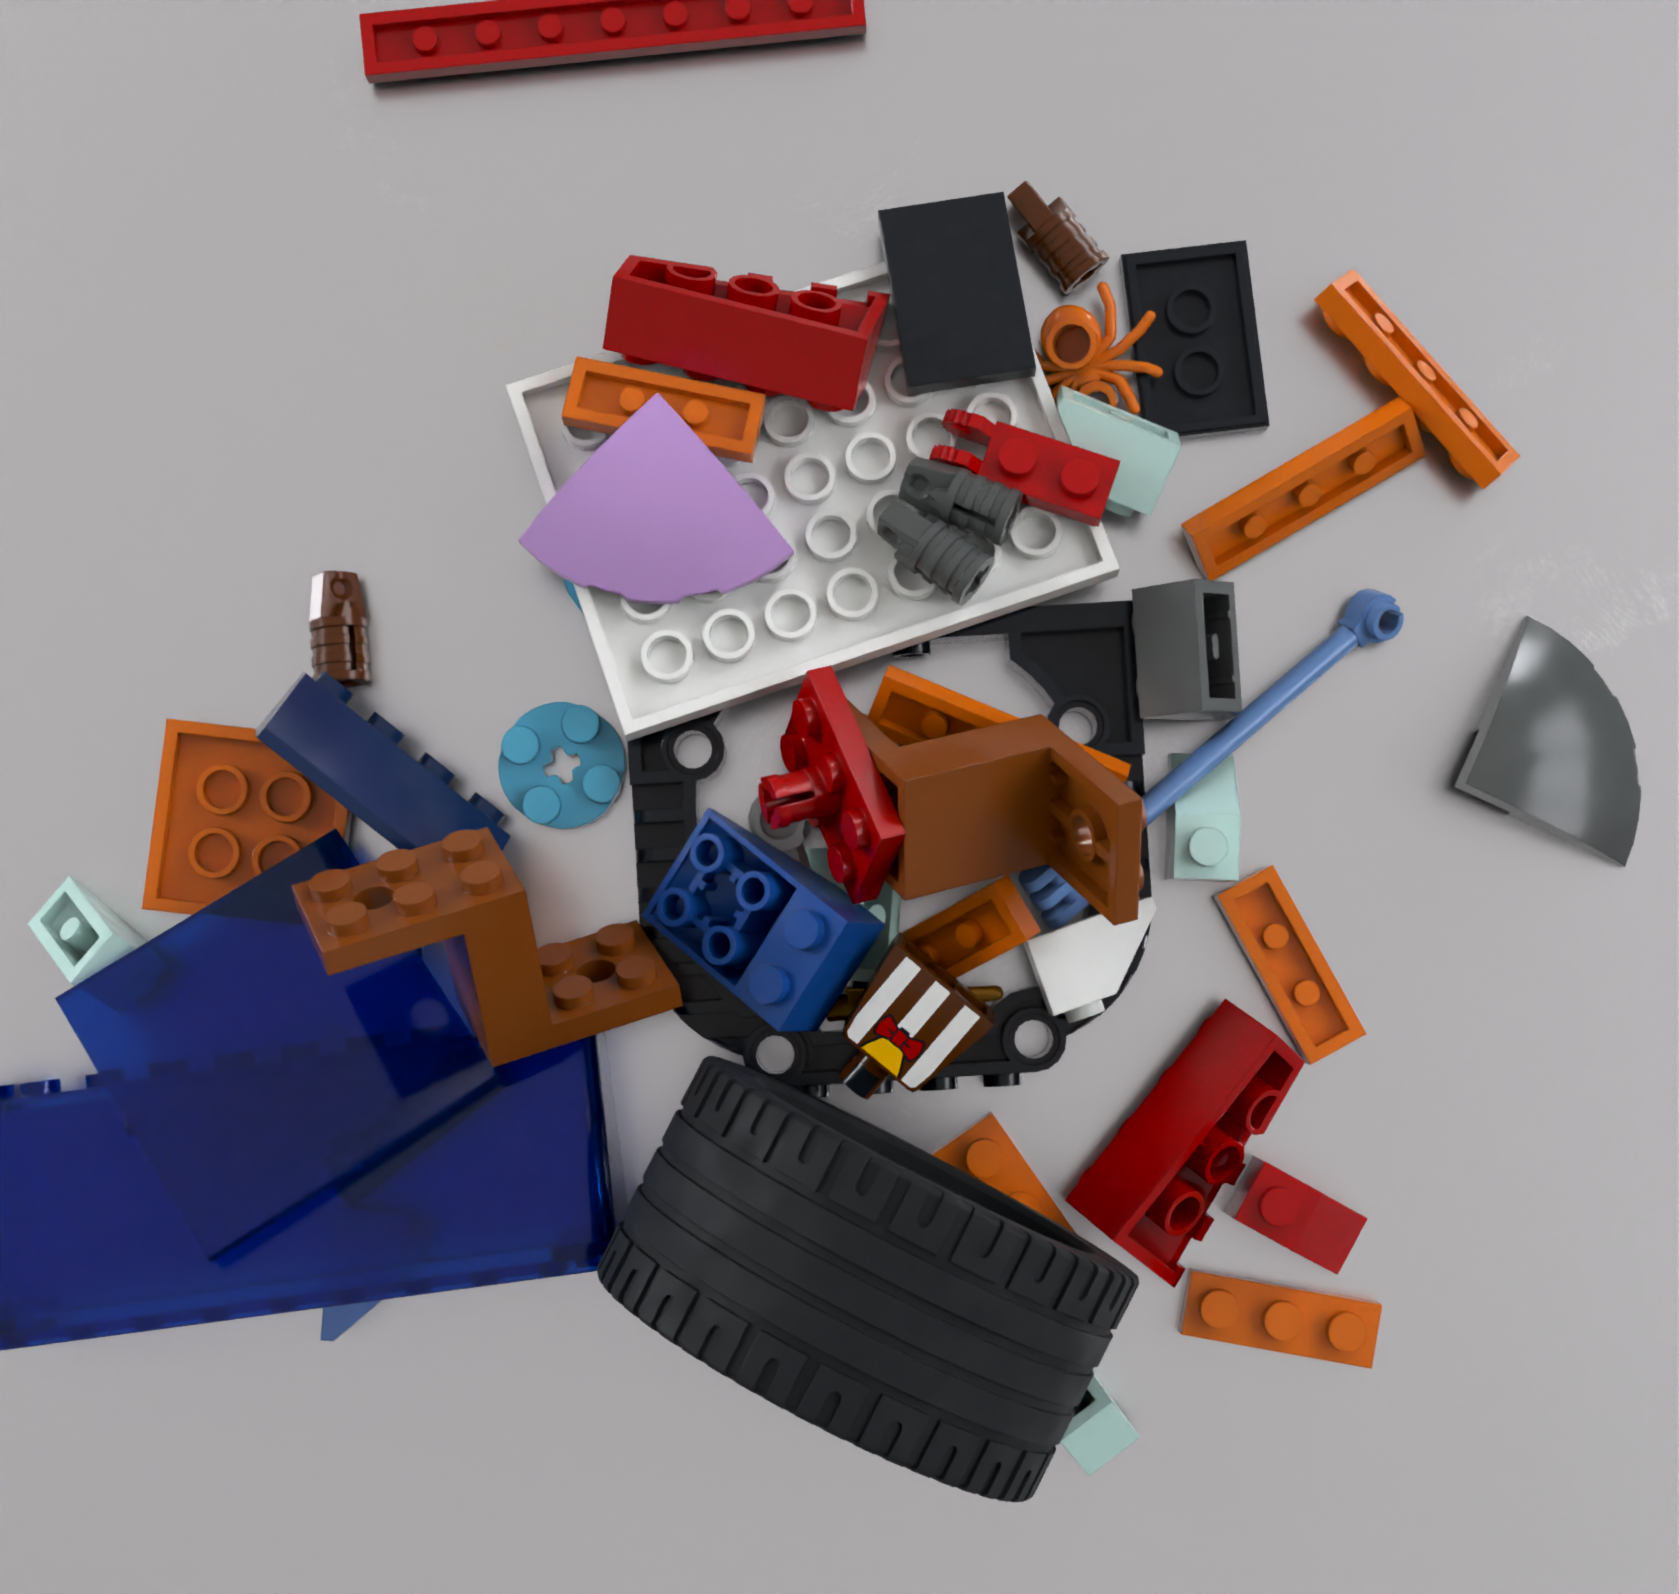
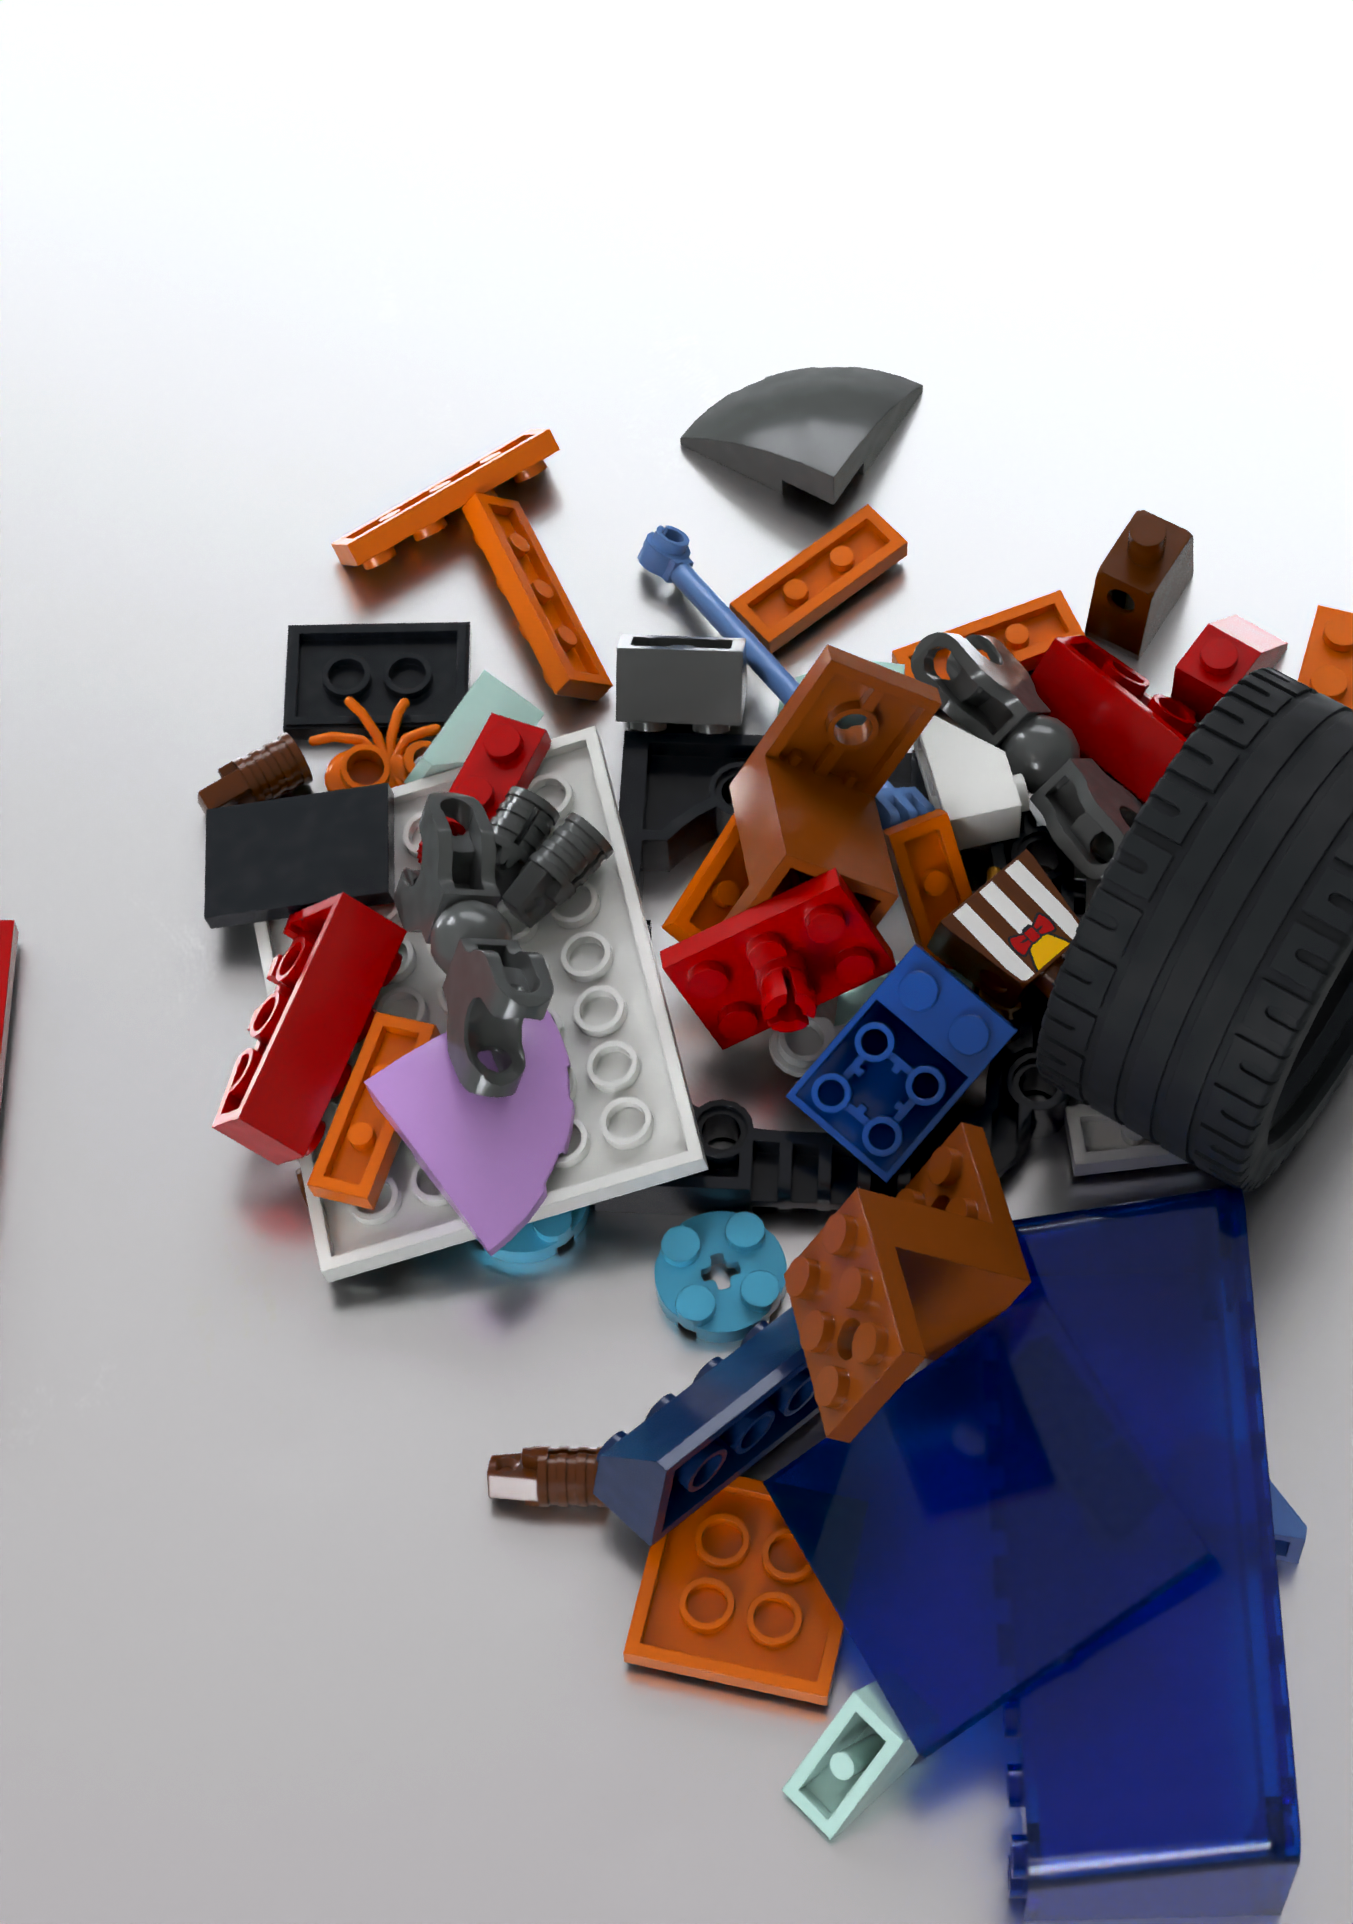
camera: 80 degrees left, 25 degrees down
none -> dark grey piece [394,792,554,1098]
none -> orange plate [729,504,908,654]
none -> dark grey piece [911,632,1143,880]
none -> reddish brown torso [1085,510,1194,660]

